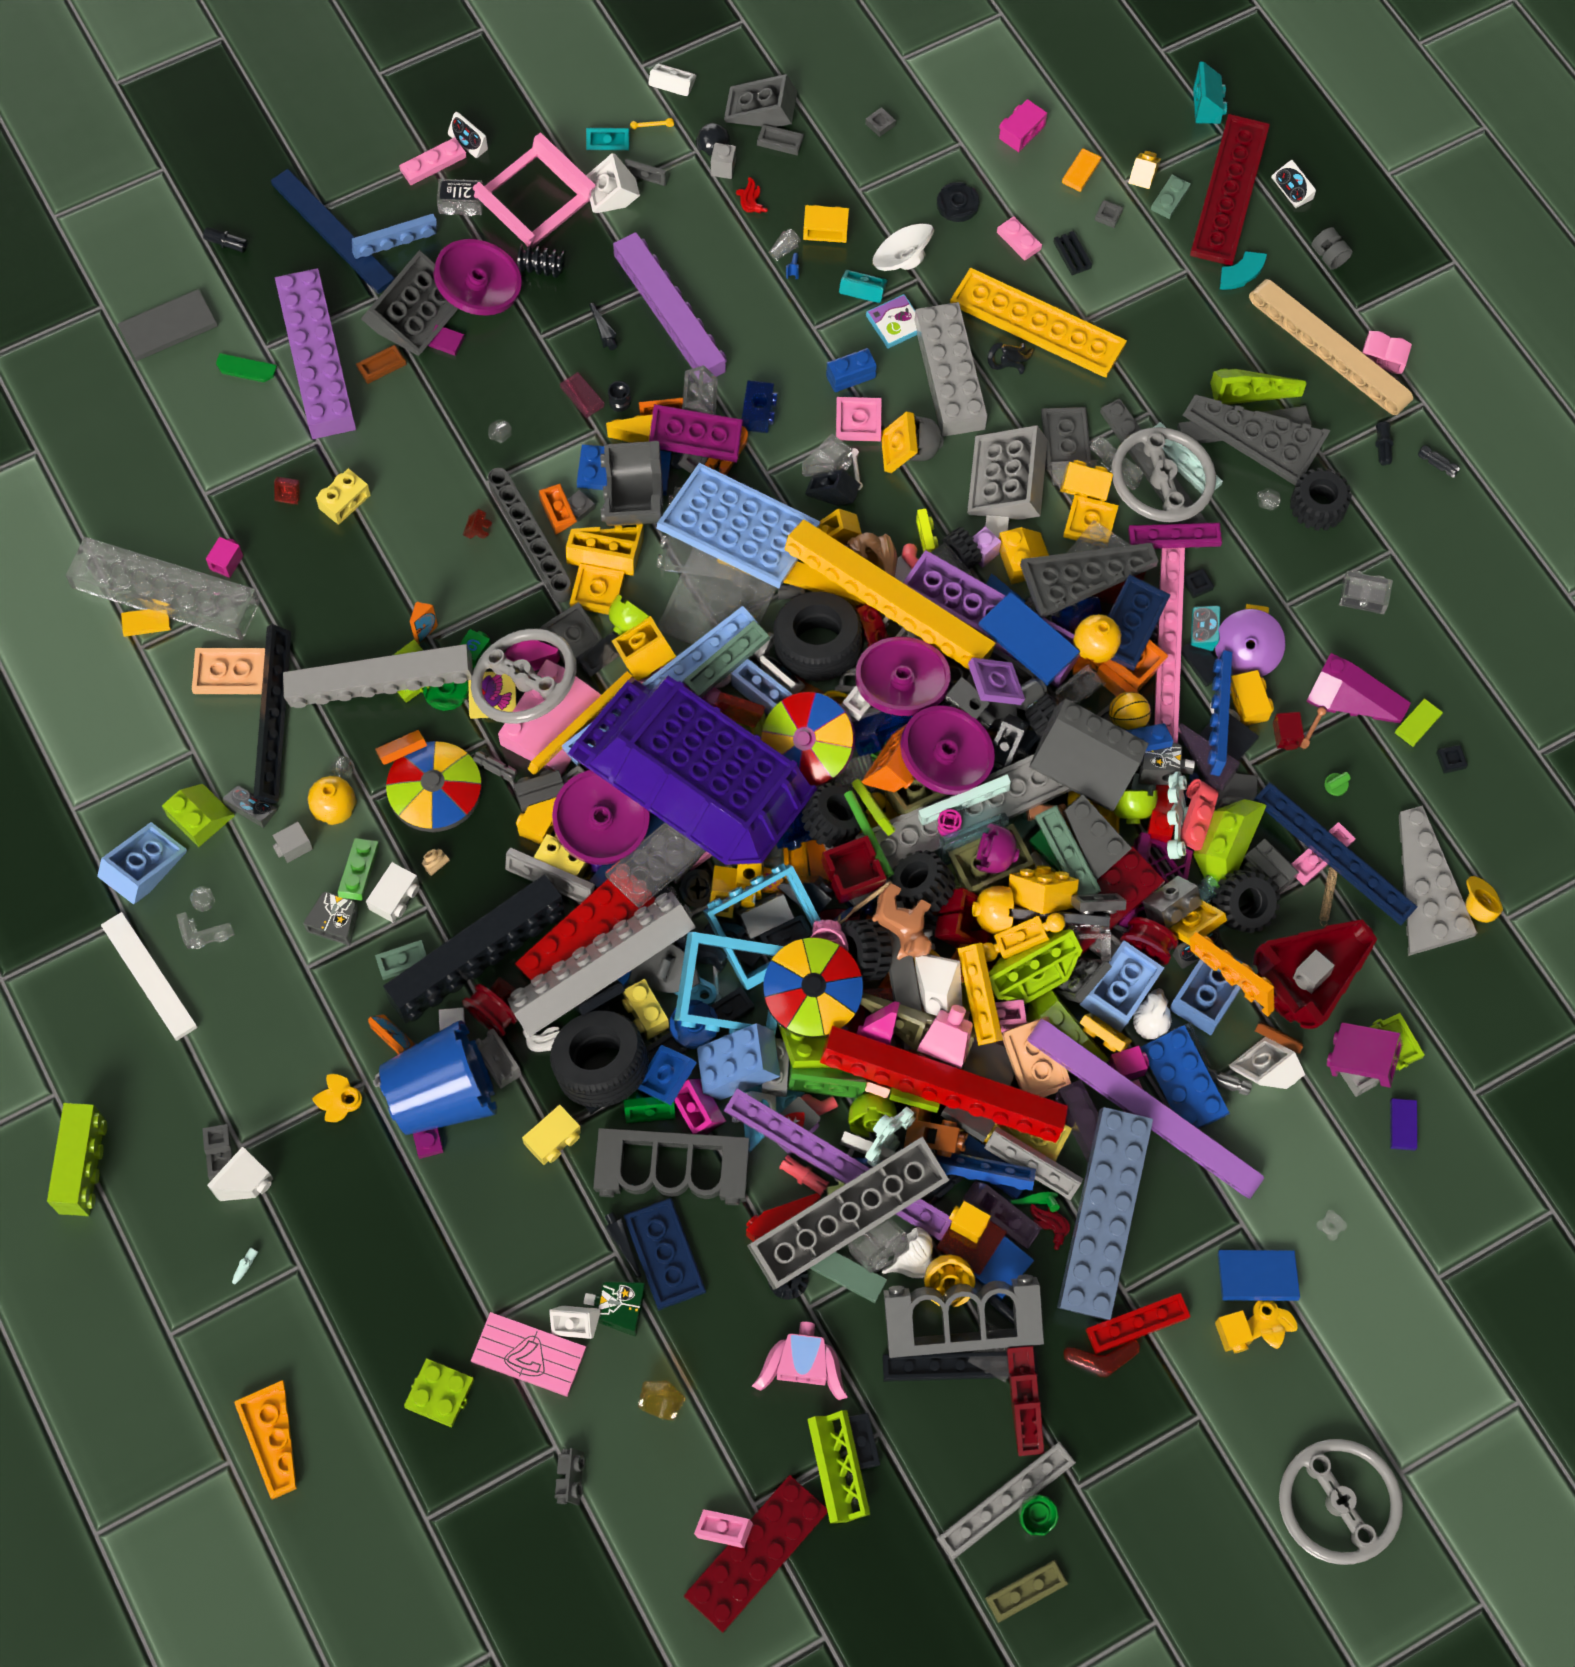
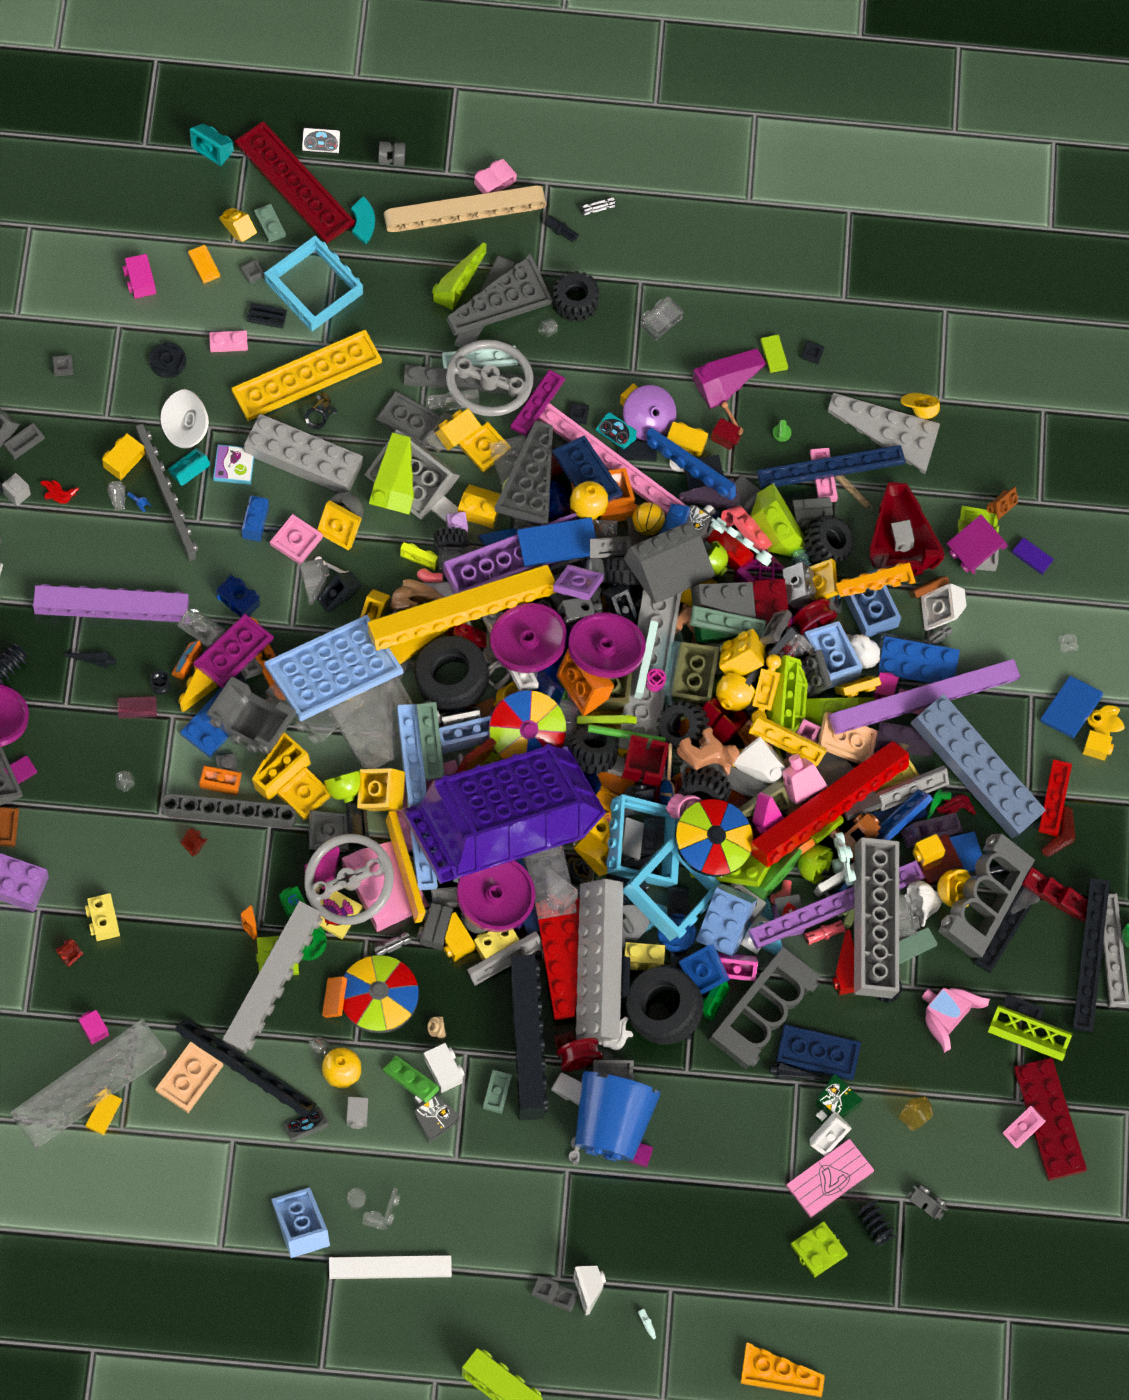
camera: 60 degrees left, 0 degrees up
lime slope [162,784,235,847] -> none
yellow plate [312,1074,362,1122] -> none
slope [368,1015,416,1054] -> none
light yellow brick [522,1105,581,1165] -> none
magenta cylinder [976,823,1020,874] -> none
none -> dark grey plate [136,424,198,561]
none -> medium azure window [264,235,363,332]
none -> lime wedge [369,433,414,515]
none -> clear slope [545,867,578,914]
none -> light grey tile [590,536,631,558]
none -> black piece [857,1199,897,1246]
none -> dark orange hinge [987,486,1018,520]
none -> black plate [1073,878,1110,1033]

